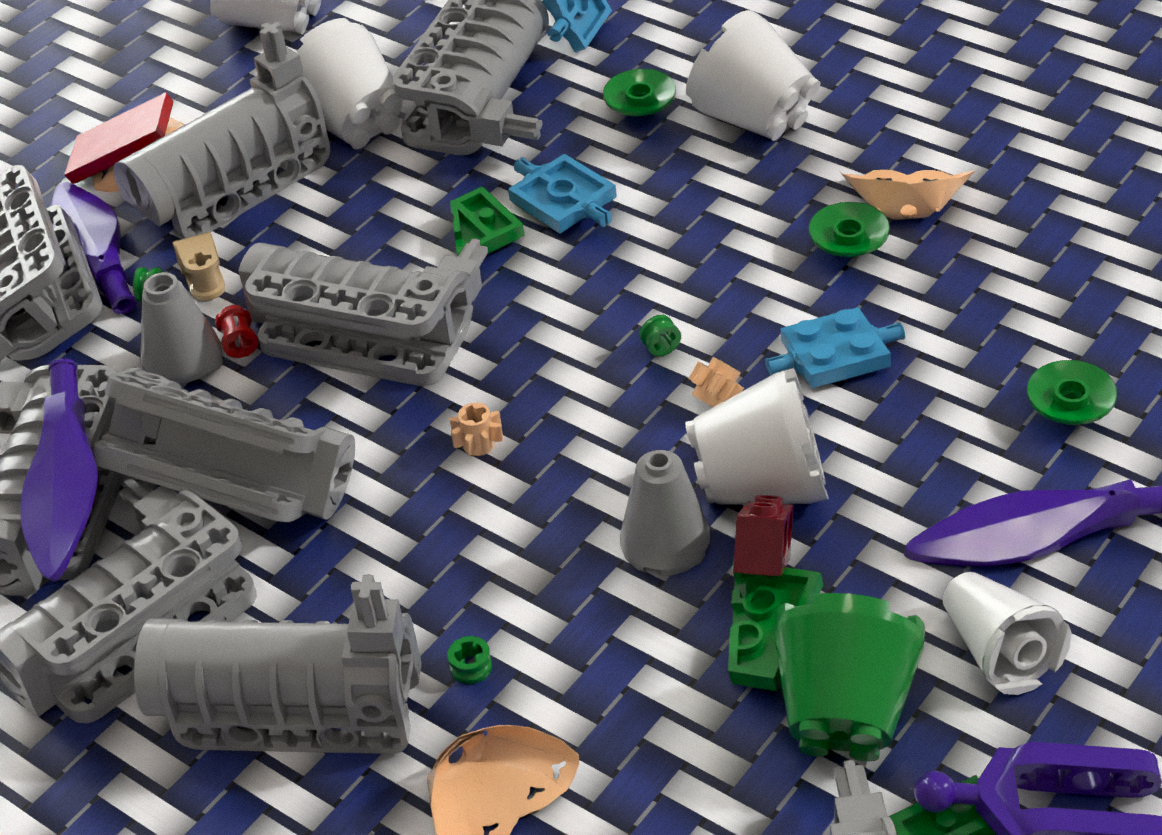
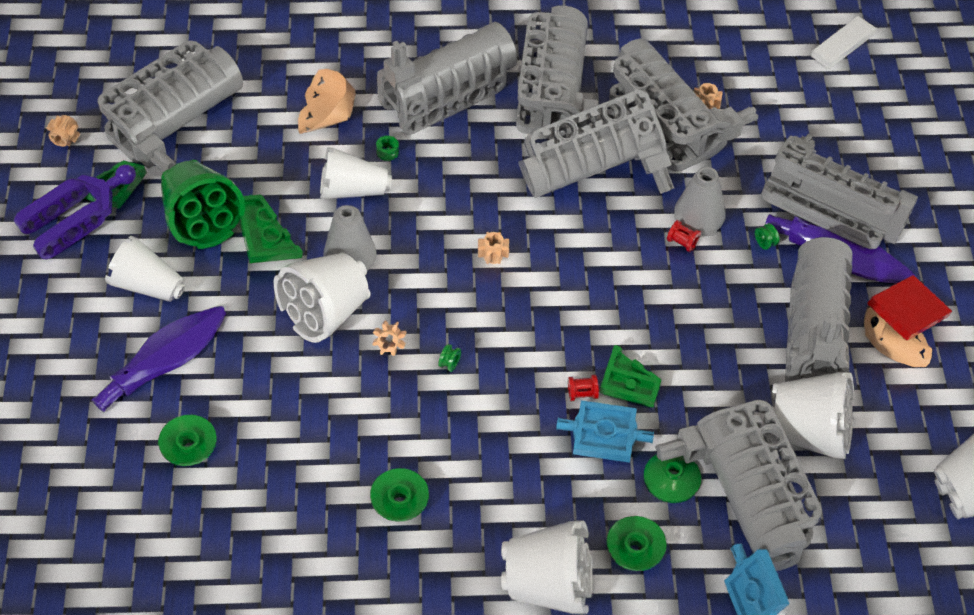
camera: 135 degrees right, 10 degrees up
dark purple animal [21,359,98,582] -> none
tan piece [172,232,225,301] -> none
light grey piece [238,239,488,386] -> none
dark red brick [733,495,794,576] -> none
dark azure plate [765,307,905,389] -> none
light nougat piece [840,170,976,220] -> none
none -> white cone [320,147,392,199]
none -> red bush [567,374,599,402]
none -> green dish [644,455,701,503]

